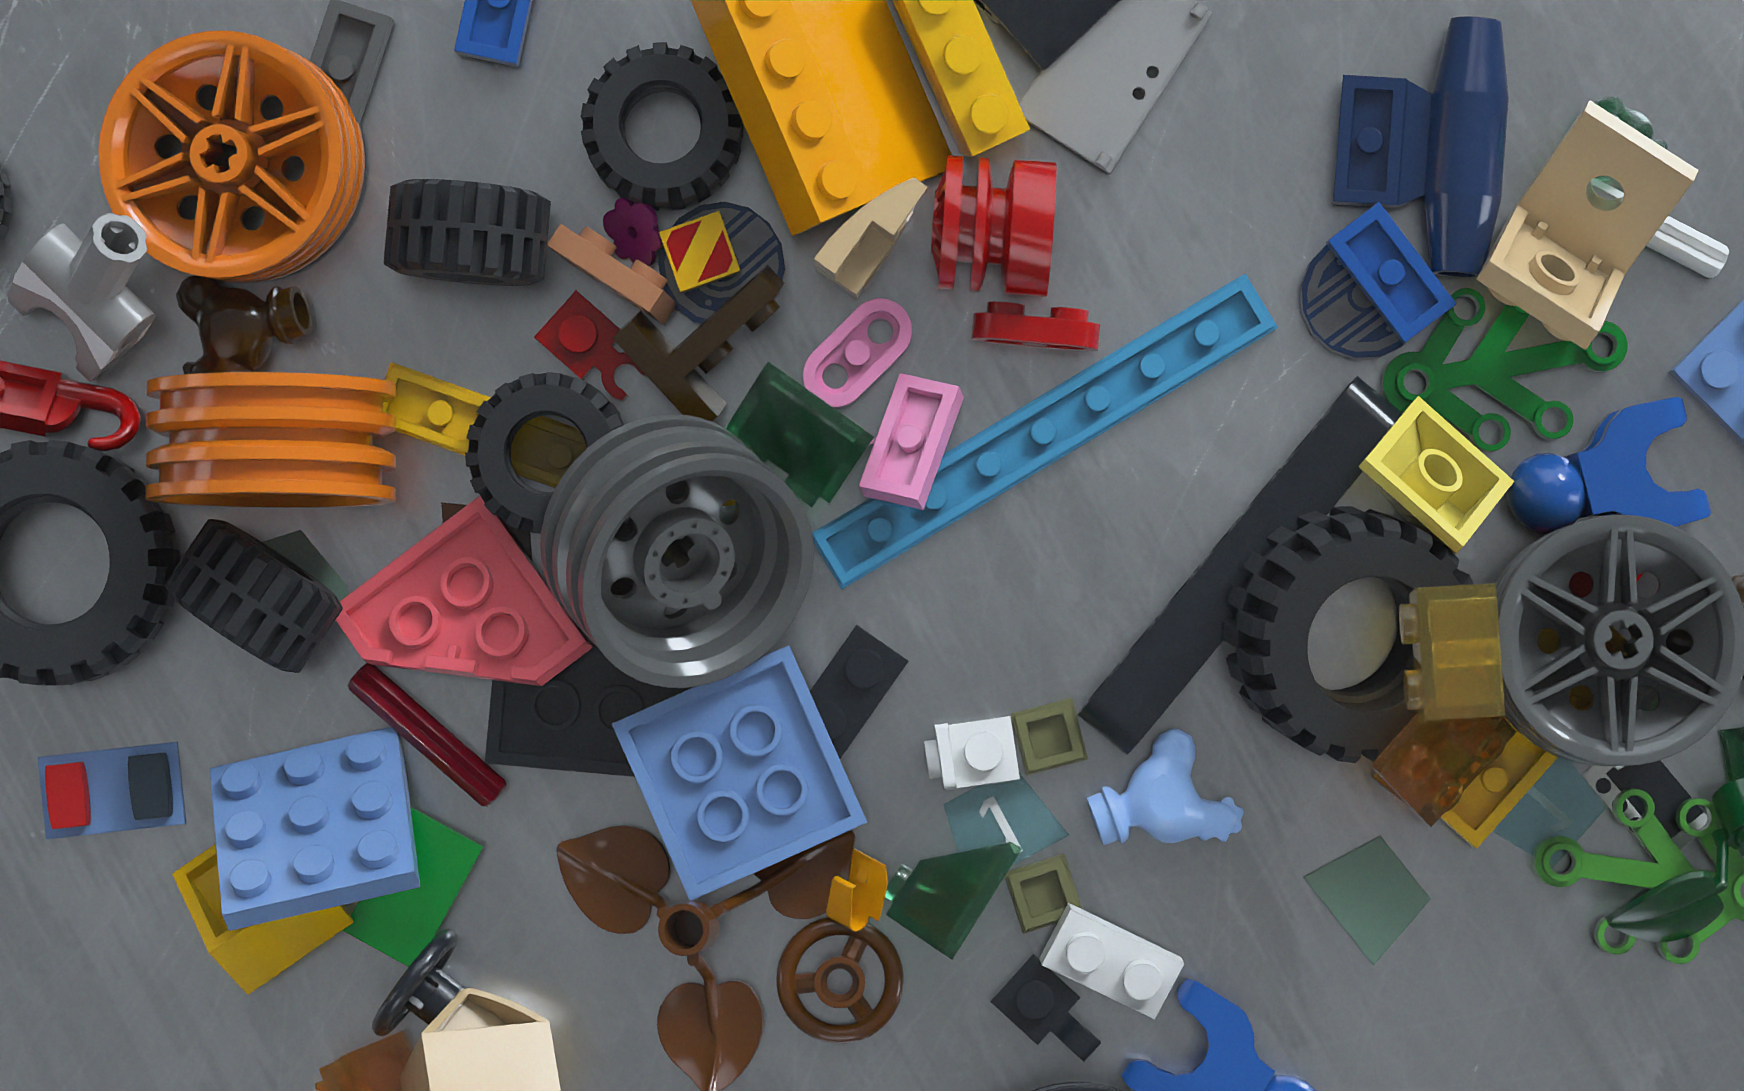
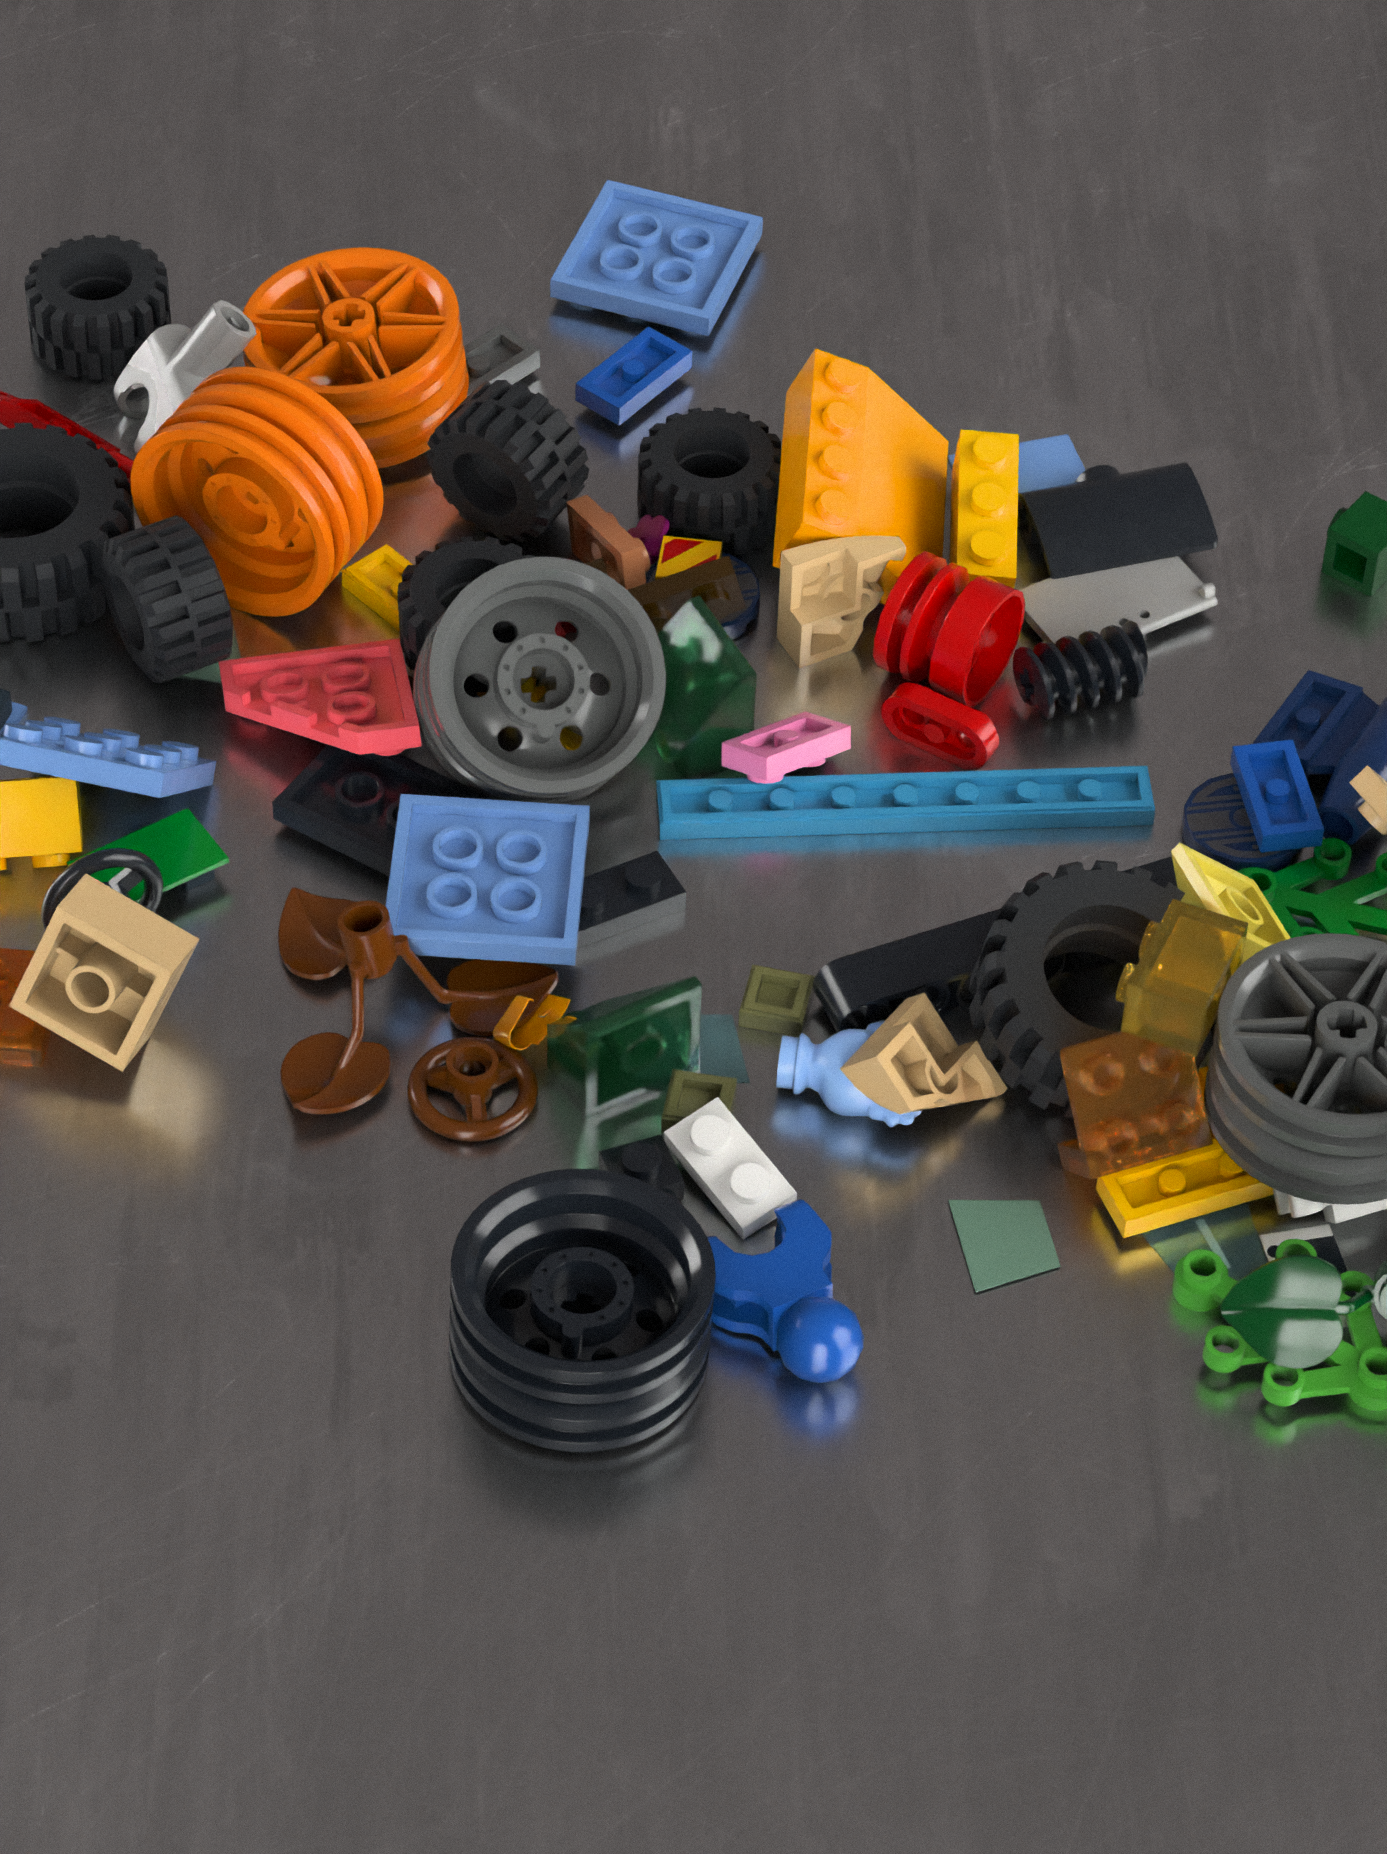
camera: 25 degrees right, 40 degrees down
dark red axle [347,663,507,807] -> none
bright pink plate [803,298,912,409] -> none
white bracket [924,716,1020,791] -> none
none -> tan slope [840,992,1008,1114]
none -> black piece [1013,621,1148,720]

